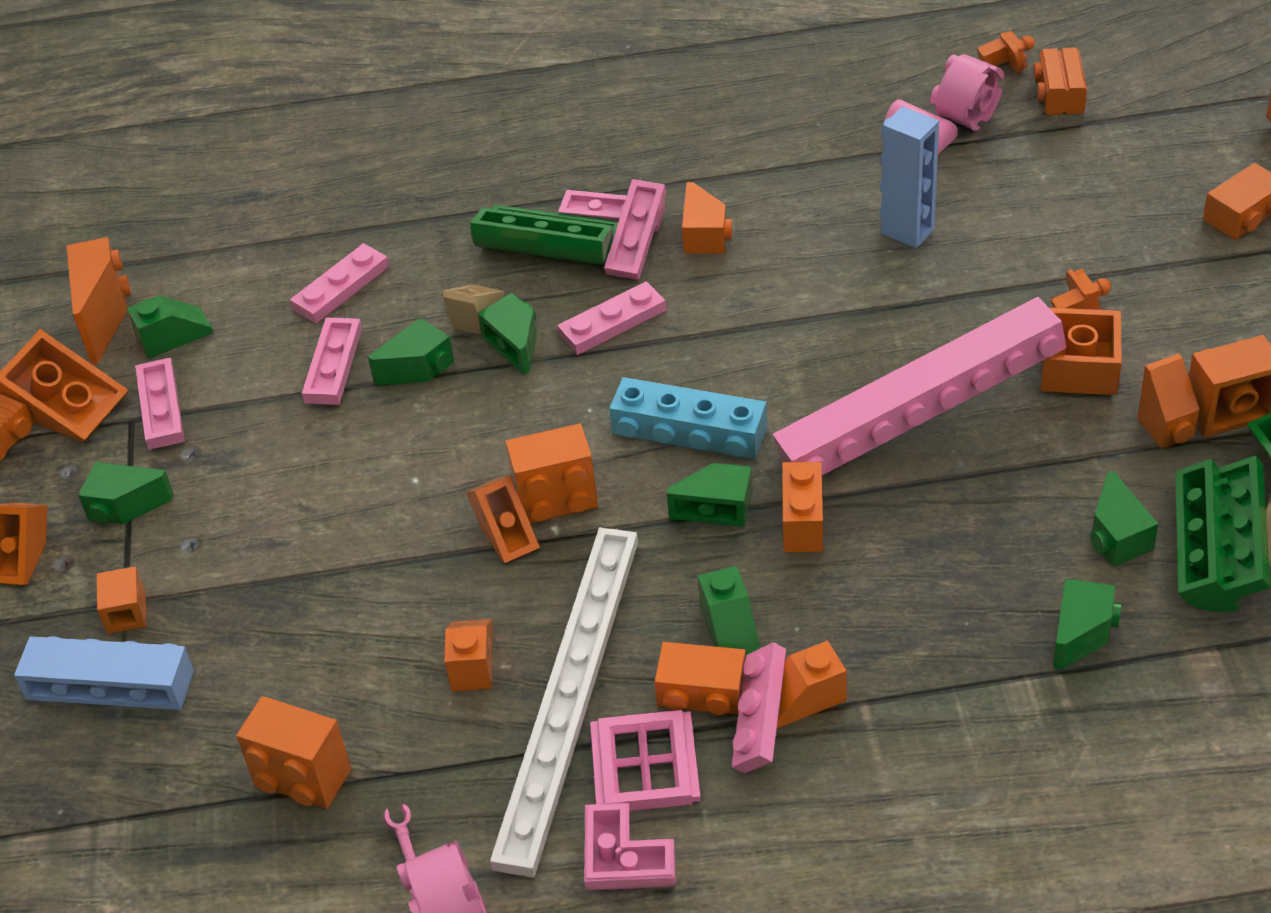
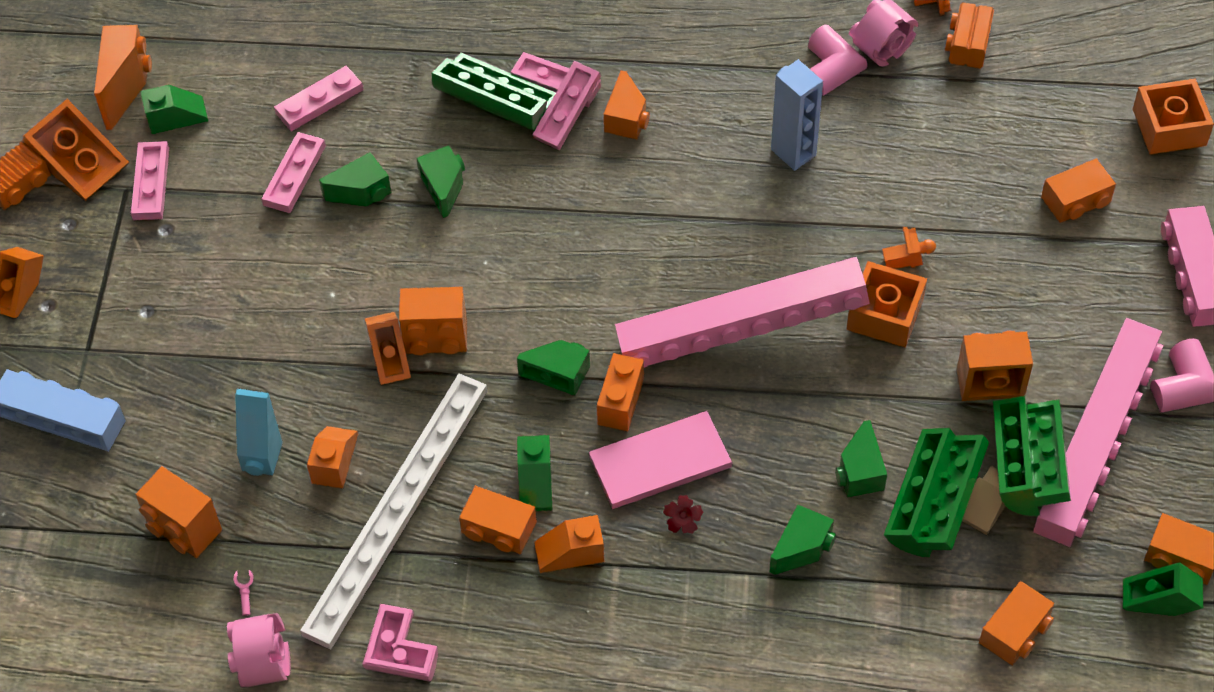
camera: 10 degrees right, 10 degrees up
green slope [78,462,174,524] -> none
orange brick [97,566,147,634] -> none
tan slope [443,284,504,335] -> none
bright pink plate [557,281,666,355] -> none
bright pink piece [590,710,701,811] -> none
medium azure brick [609,377,767,460] -> none
bright pink plate [731,642,786,774] -> none
orange slope [1137,353,1199,449] -> none
none -> medium azure slope [235,389,283,476]
none -> bright pink tile [589,411,732,509]
none -> dark red plant [663,495,704,534]

